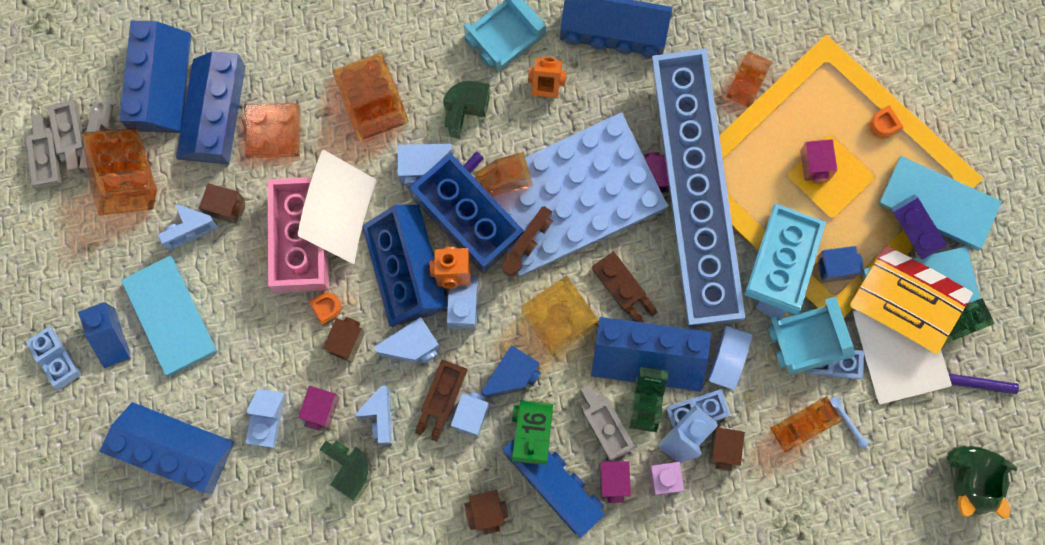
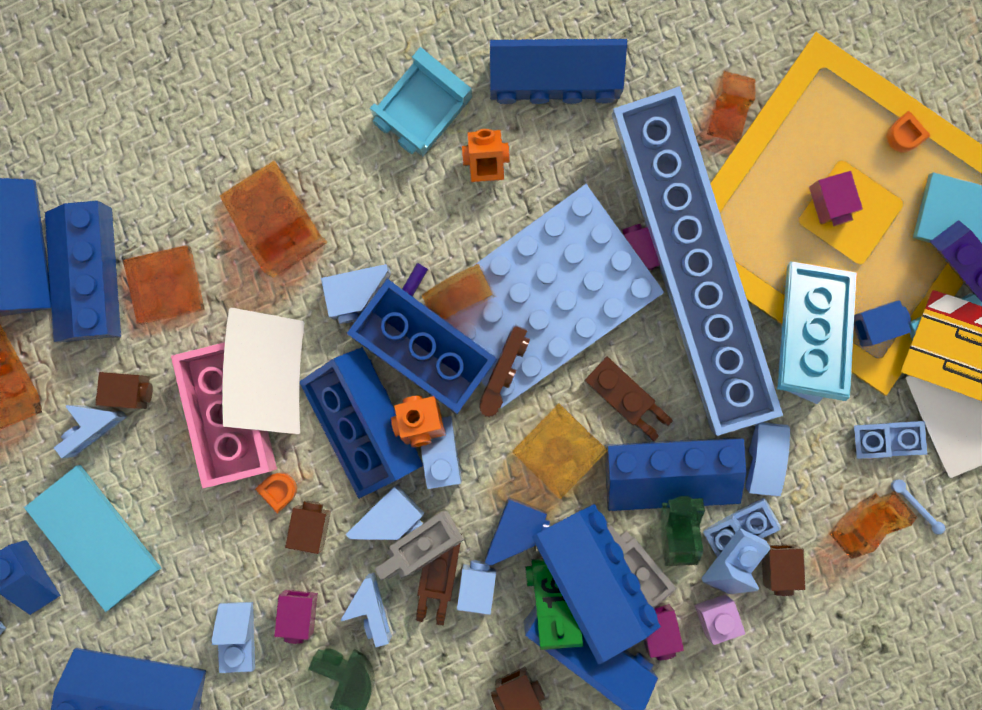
camera: 10 degrees left, 10 degrees up
clear green brick [443,81,491,139] -> none
medium azure panel [768,296,855,375] -> none
none -> light grey hinge [375,511,464,580]
none -> blue slope [532,504,661,665]

